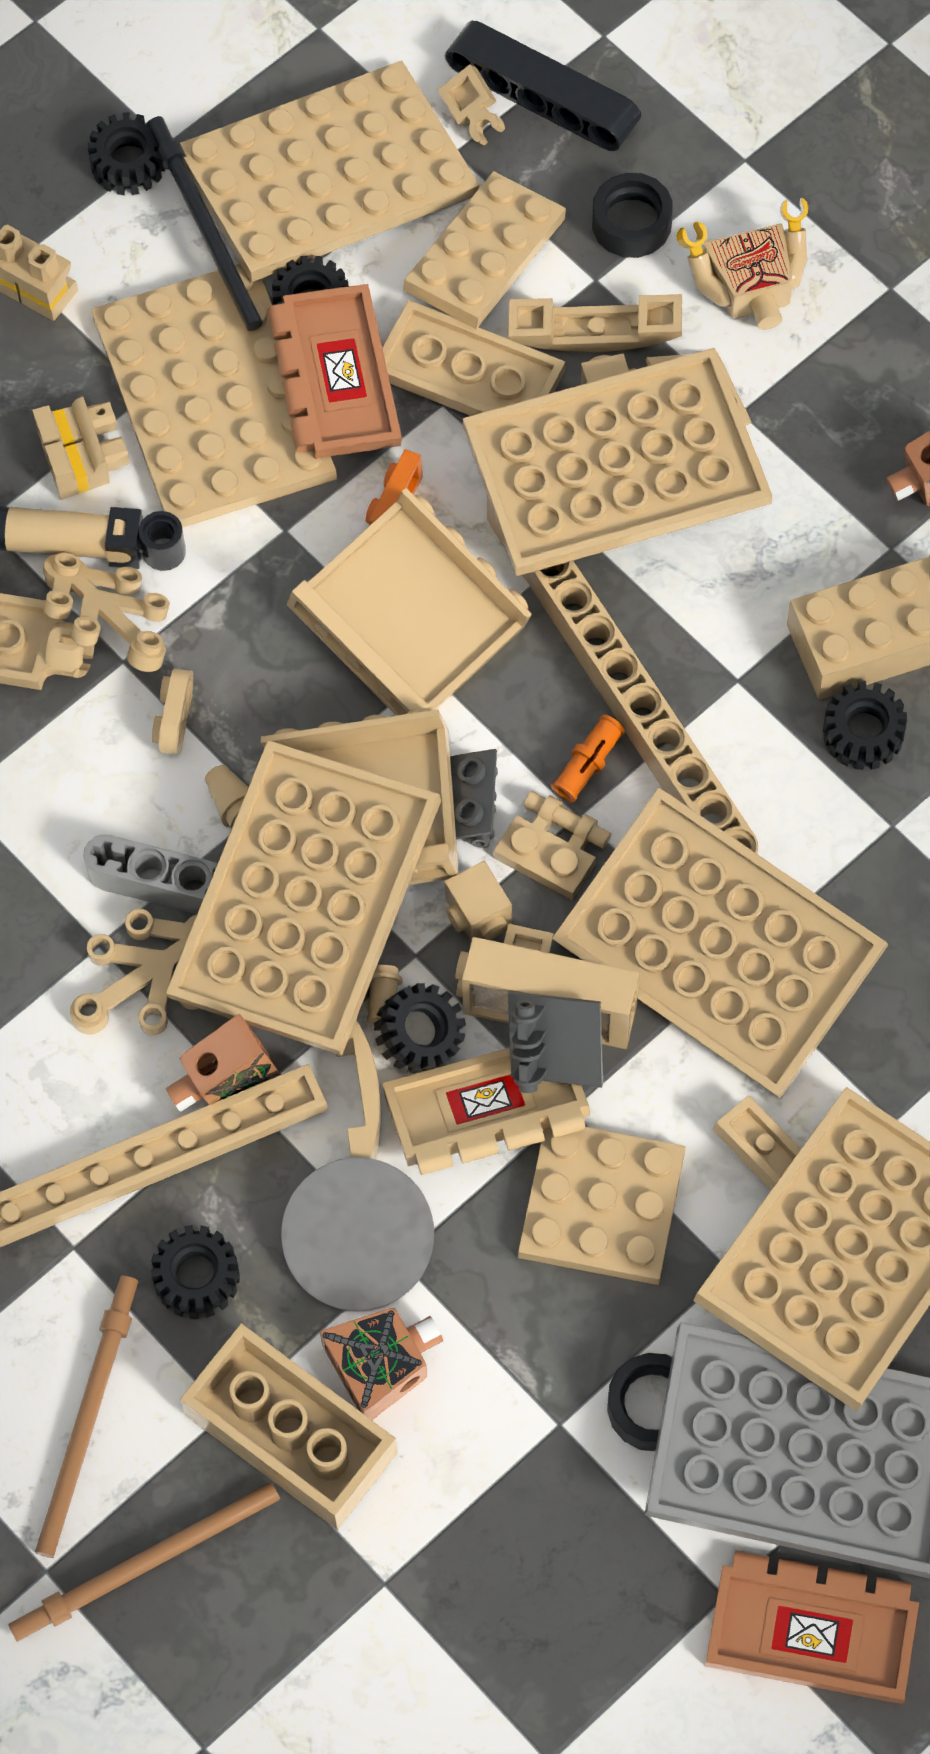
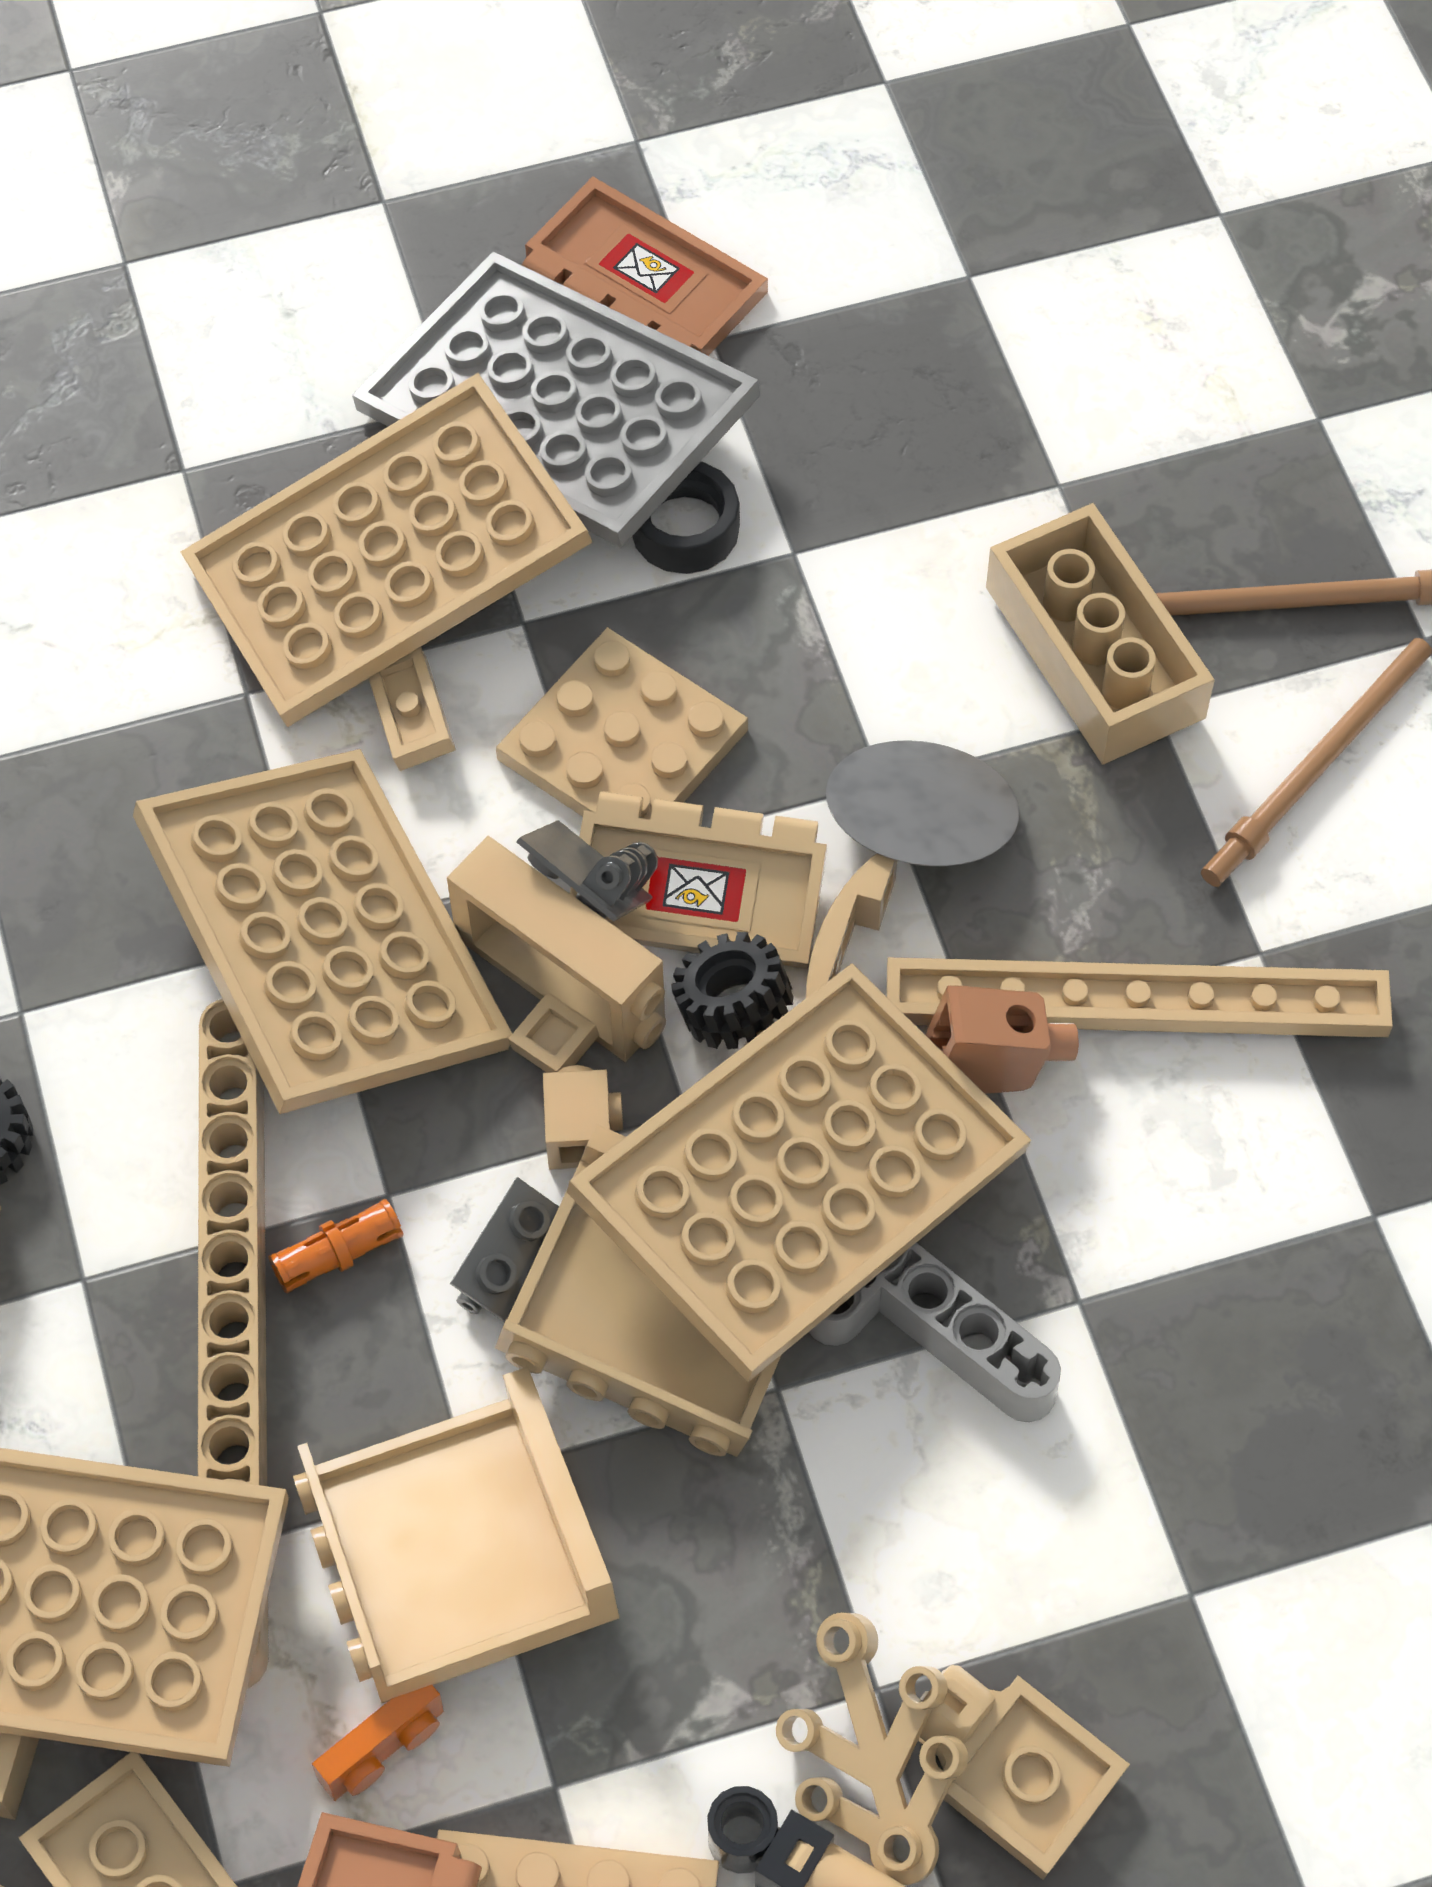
camera: 155 degrees left, 5 degrees down
tan plant [70,909,198,1035] -> none
black tyre [151,1225,240,1319] -> none
tan plate [152,668,193,755] -> none
tan cone [205,765,249,829] -> none
torso [320,1308,443,1420] -> none
tan plate [493,791,612,901] -> none

